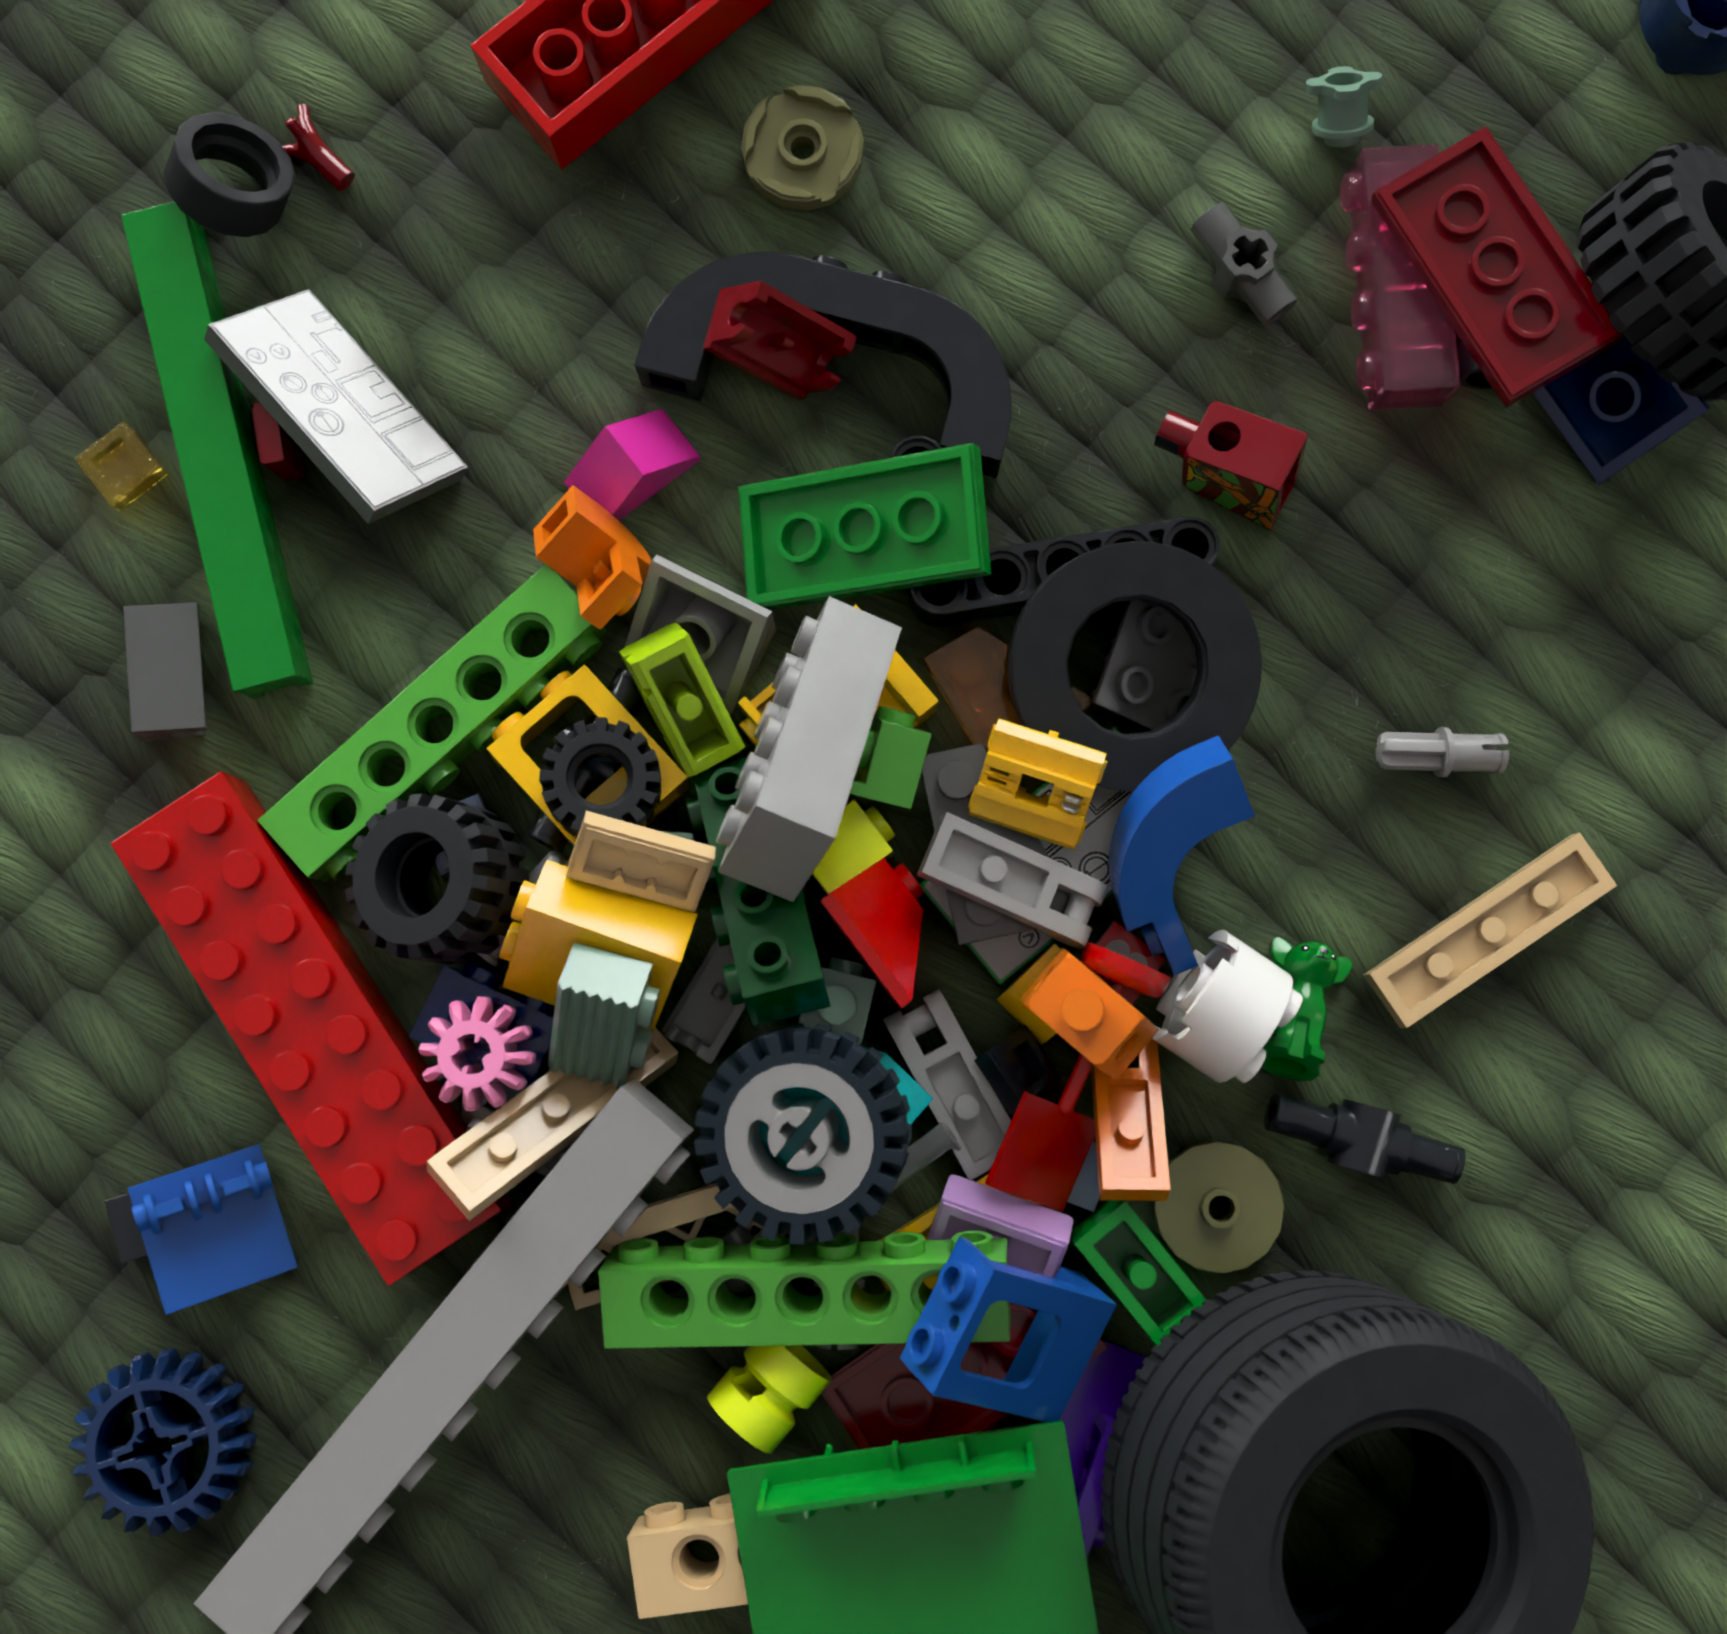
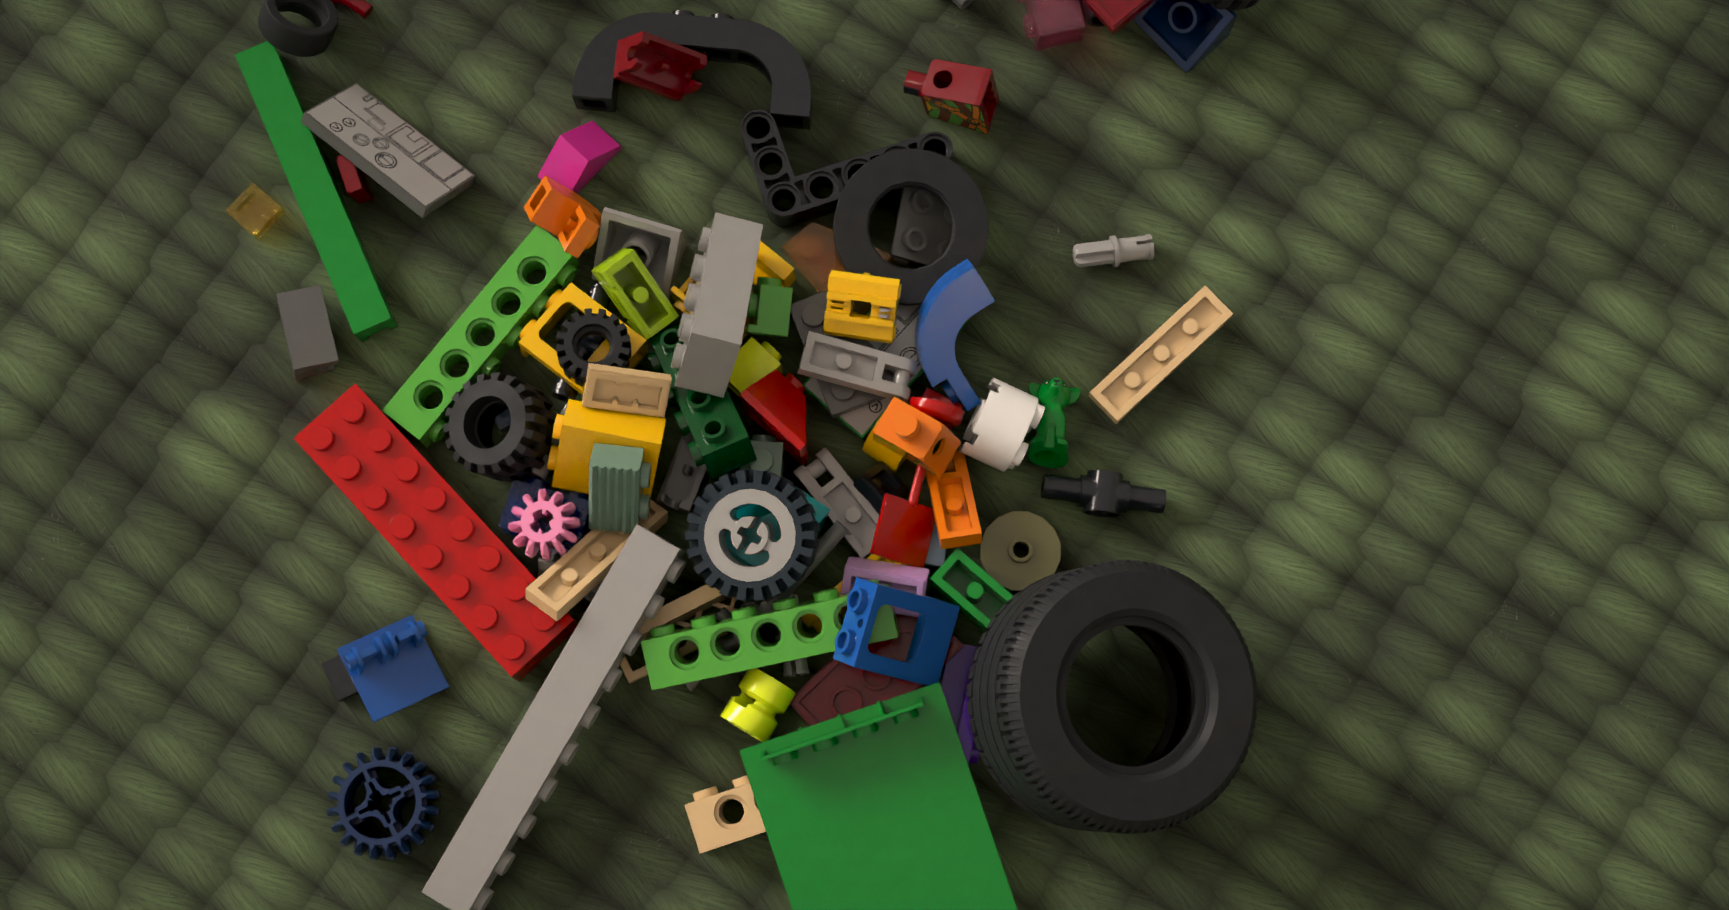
camera: 10 degrees left, 5 degrees down
green tile [738,443,991,610] -> none

